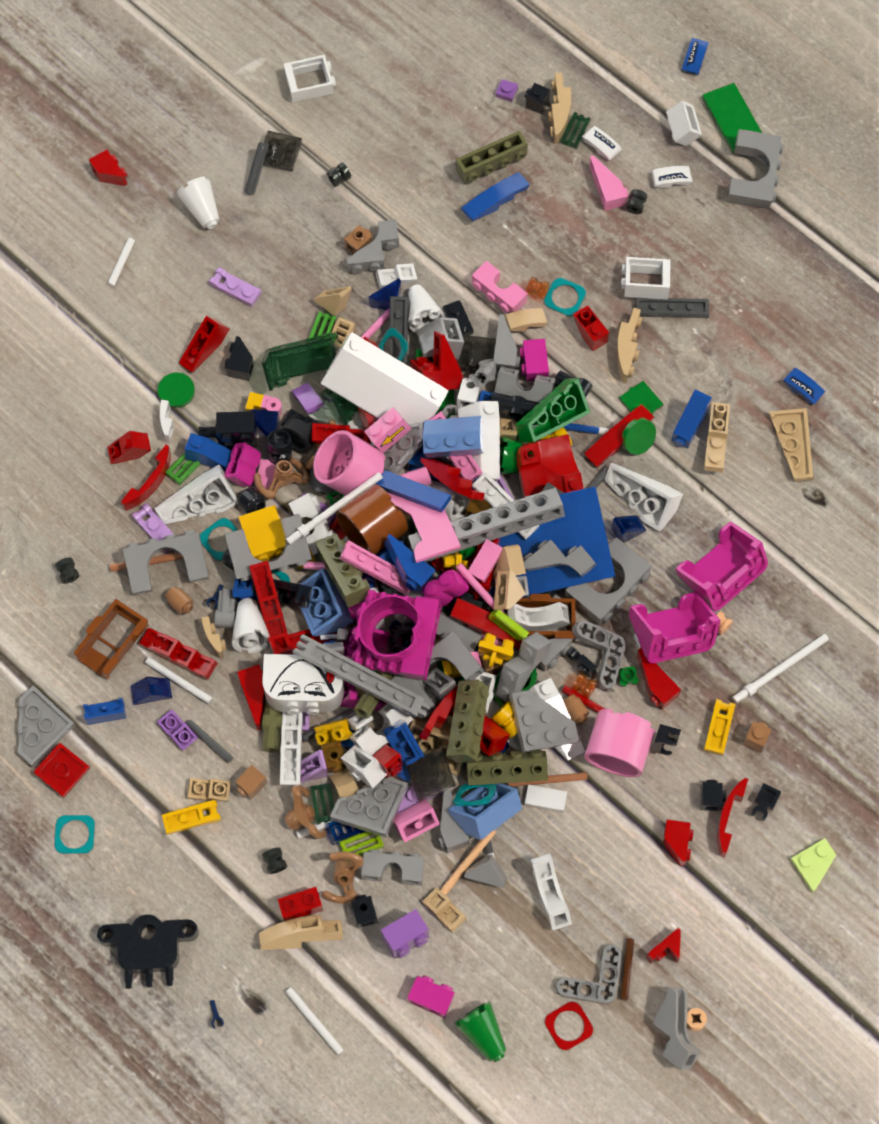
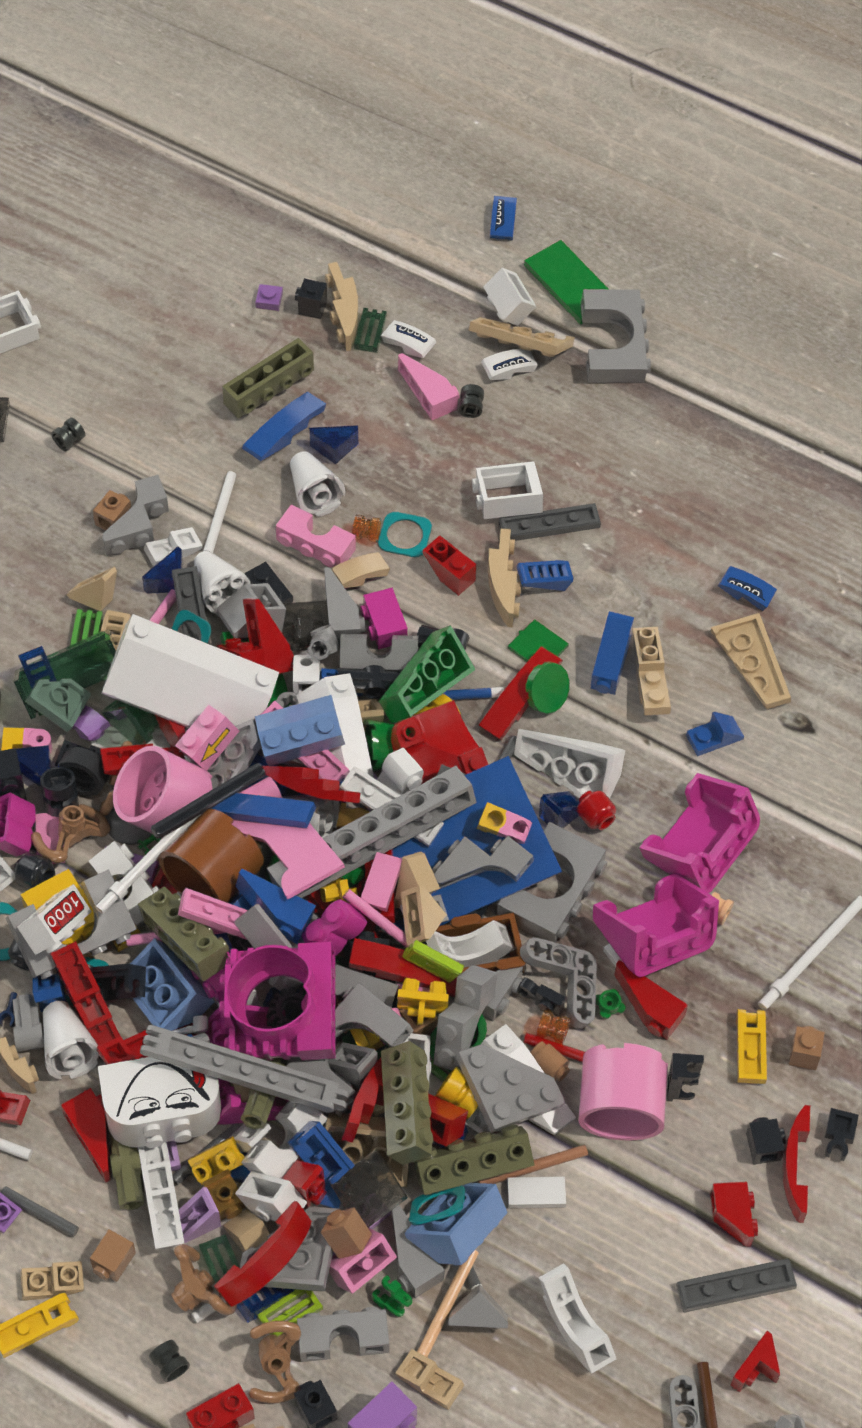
camera: 15 degrees left, 10 degrees down
none -> white brick [17,884,92,955]
none -> clear blue slope [18,646,57,689]
none -> sand green plate [25,678,91,732]
none -> black axle [151,763,265,839]
none -> white bar [203,471,237,553]
none -> red slope [214,1201,312,1307]
none -> light grey slope [234,904,292,949]
none -> white cone [290,452,345,517]
none -> clear blue slope [309,425,359,465]
none -> medium nougat brick [321,1208,372,1259]
none -> green piece [371,1275,412,1317]
none -> white brick [377,748,424,795]
none -> tan wing [469,317,575,357]
none -> leg [477,802,532,844]
none -> blue slope [516,560,573,591]
none -> red head [577,790,616,830]
none -> dark grey tile [676,1258,797,1313]
none -> blue slope [686,712,744,757]

